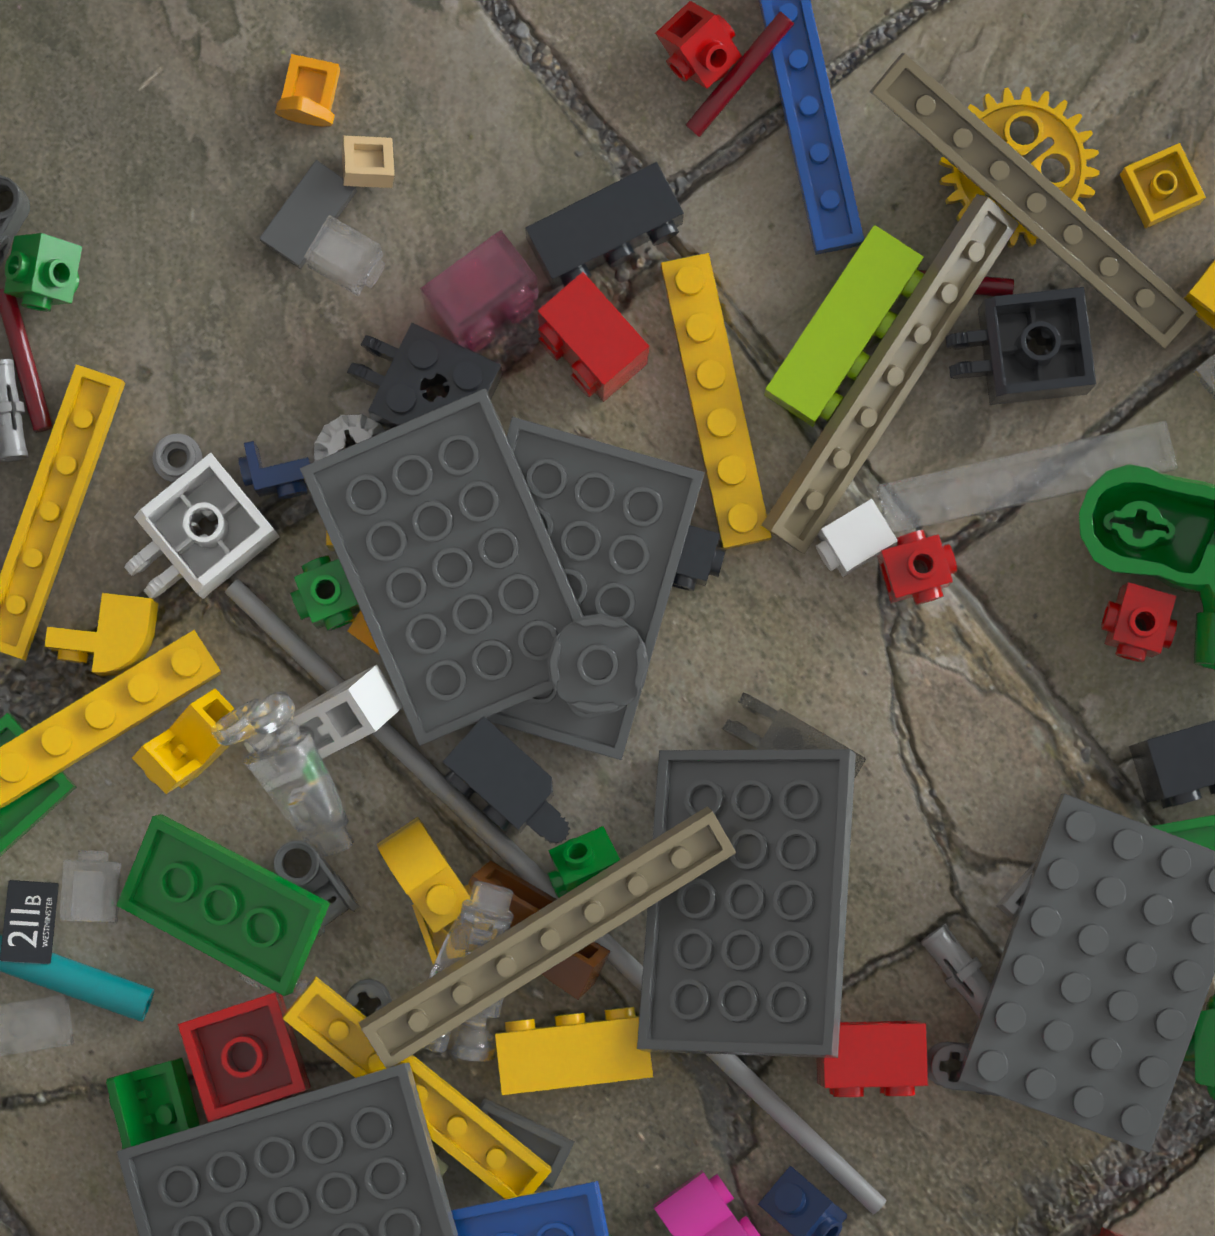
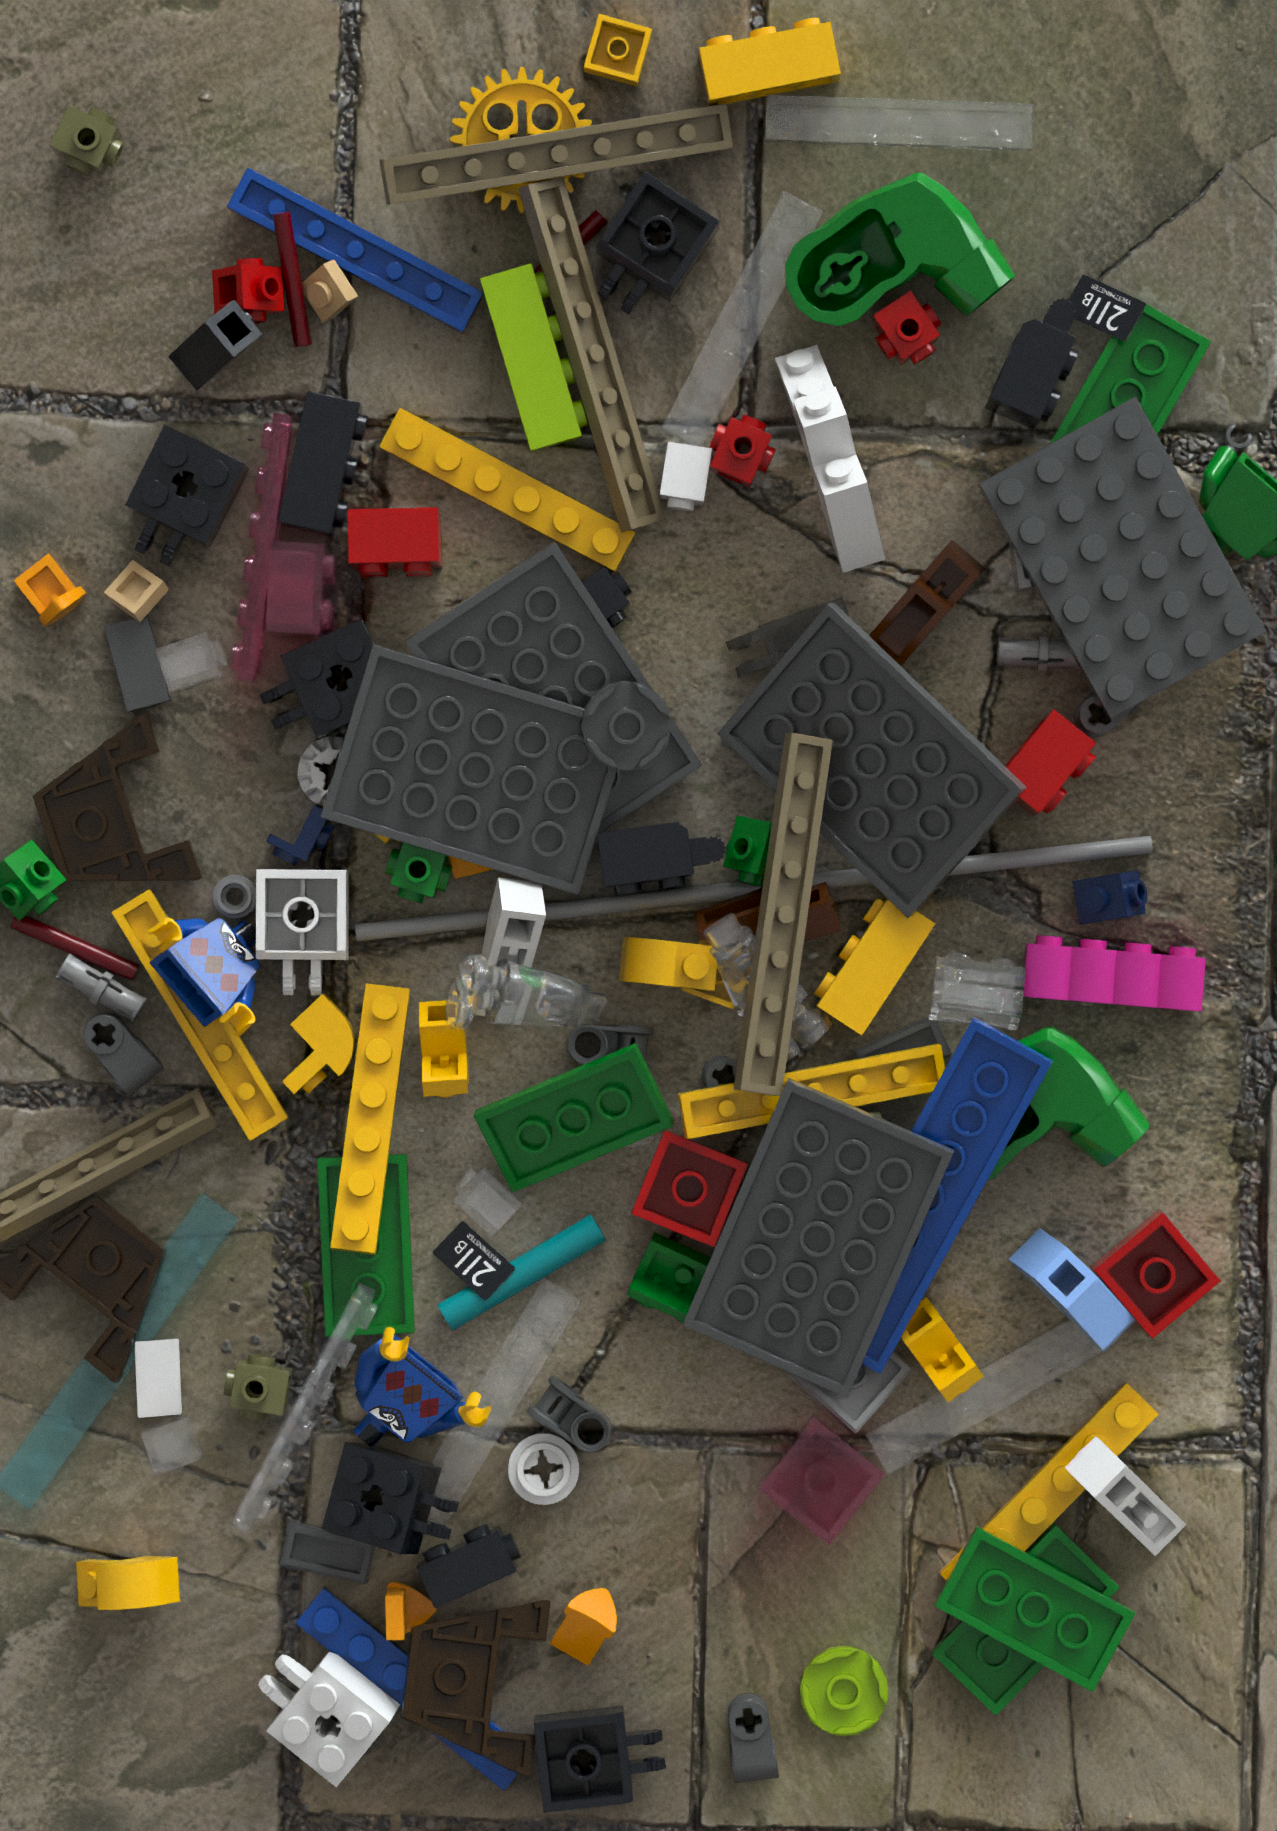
camera: 45 degrees left, 5 degrees up
none -> dark brown wing [33,713,202,881]
none -> black hinge [125,424,249,567]
none -> blue torso [147,918,260,1038]
none -> black brick [168,299,262,391]
none -> clear pink plate [231,413,294,683]
none -> tan plate [302,259,358,323]
none -> white arch [775,345,885,573]
none -> reddish brown slope [869,540,986,666]
none -> clear brick [928,953,1026,1030]

